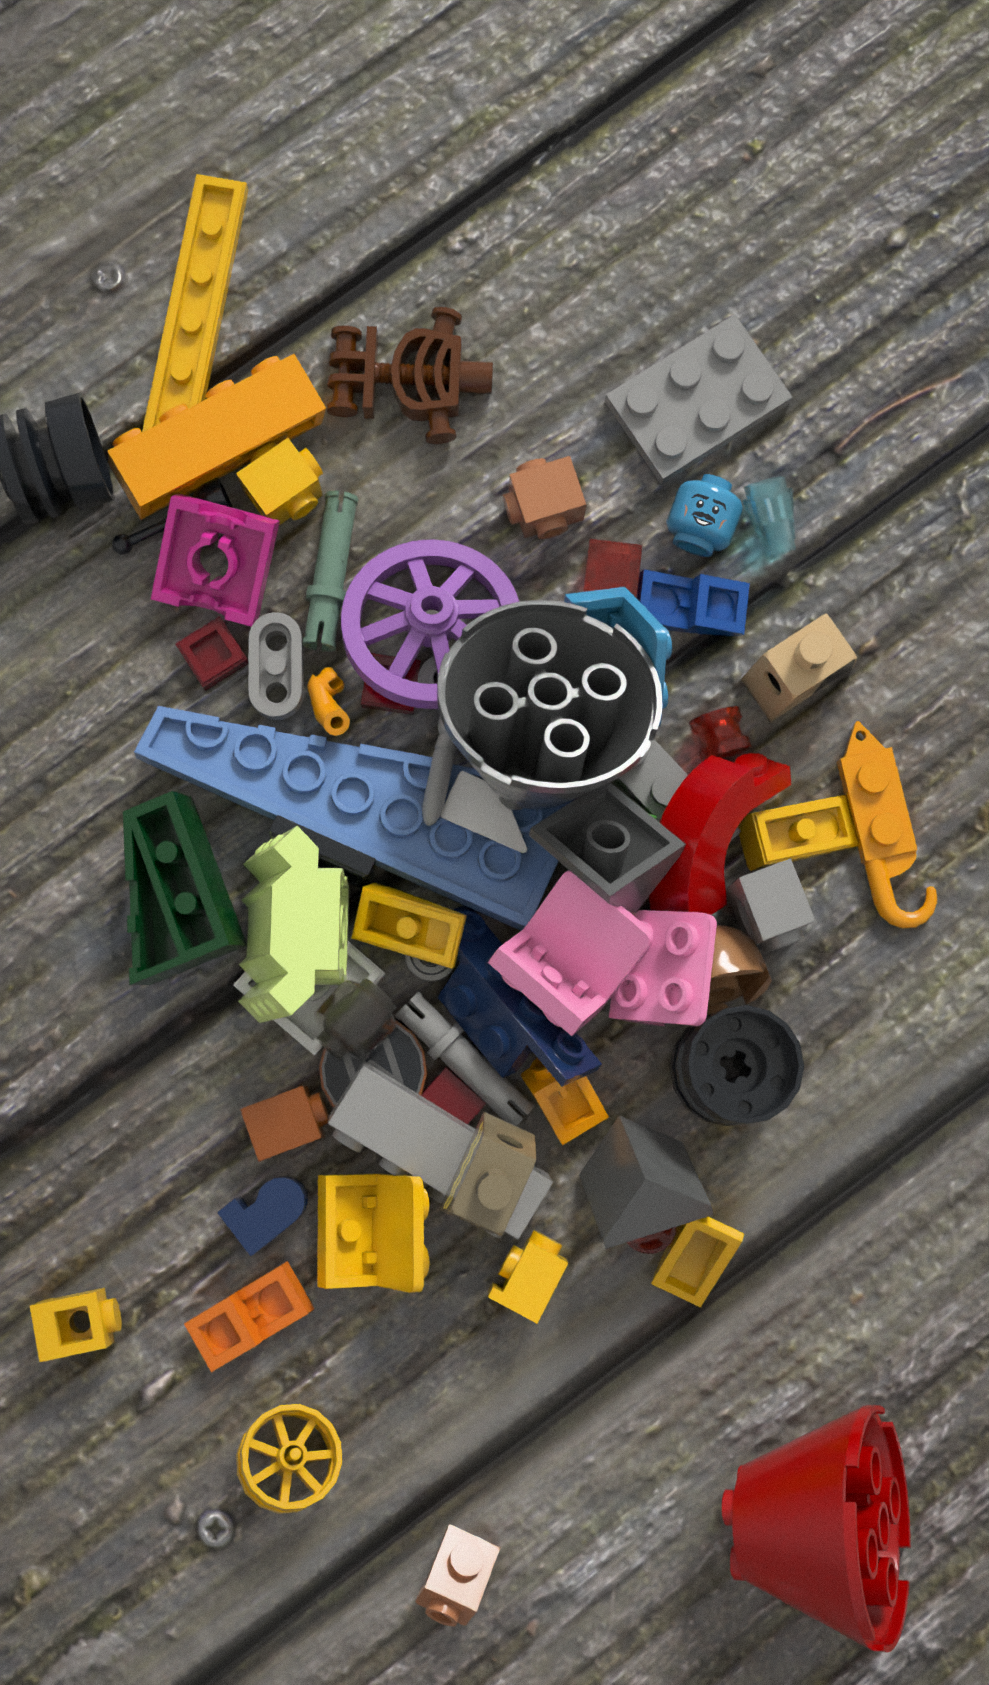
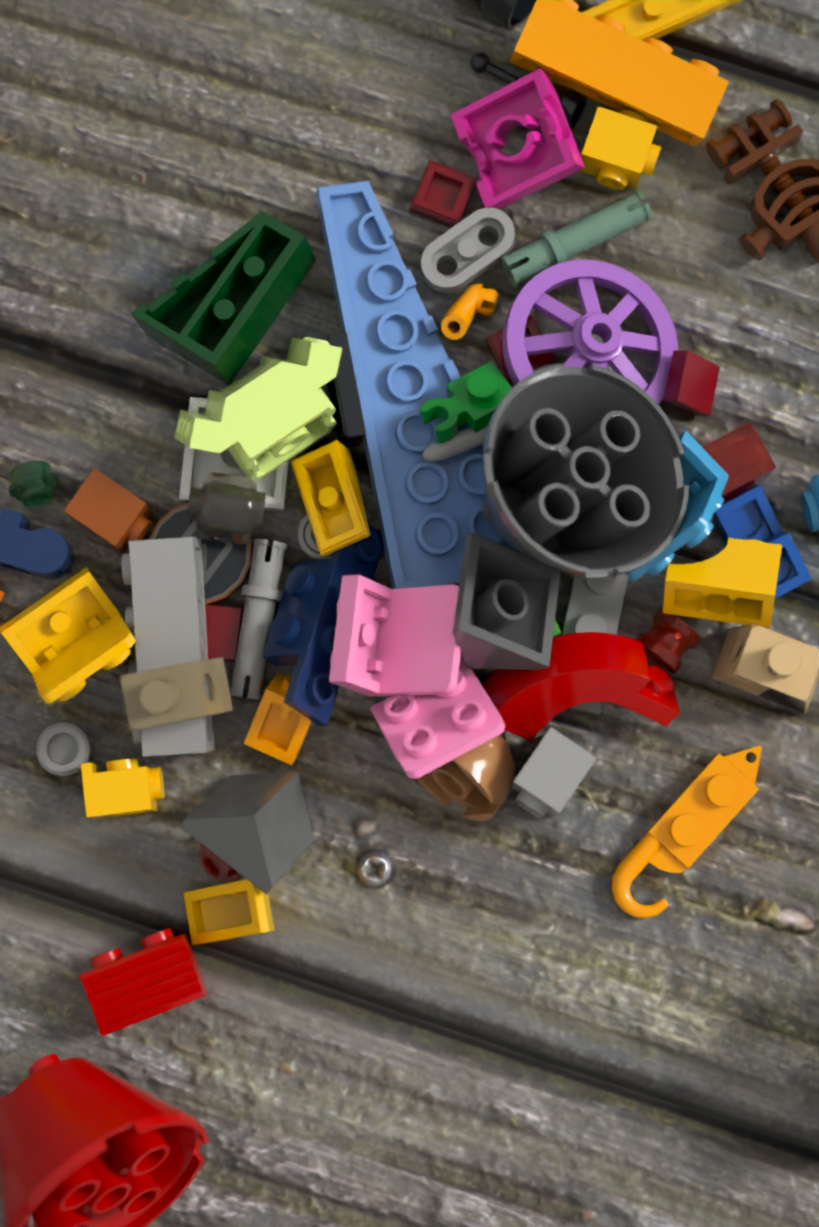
camera: 60 degrees right, 0 degrees up
white sticker [441,771,527,853] -> none
nougat brick [502,456,586,539] -> none
black wheel [669,1005,804,1126] -> none
yellow slope [738,795,859,871] -> none
none -> clear green plate [8,461,60,506]
none -> light grey tile [36,723,92,777]
none -> red brick [80,928,209,1036]
none -> green plate [420,361,512,443]
none -> yellow arch [663,538,782,628]
none -> dark red tile [664,350,720,417]

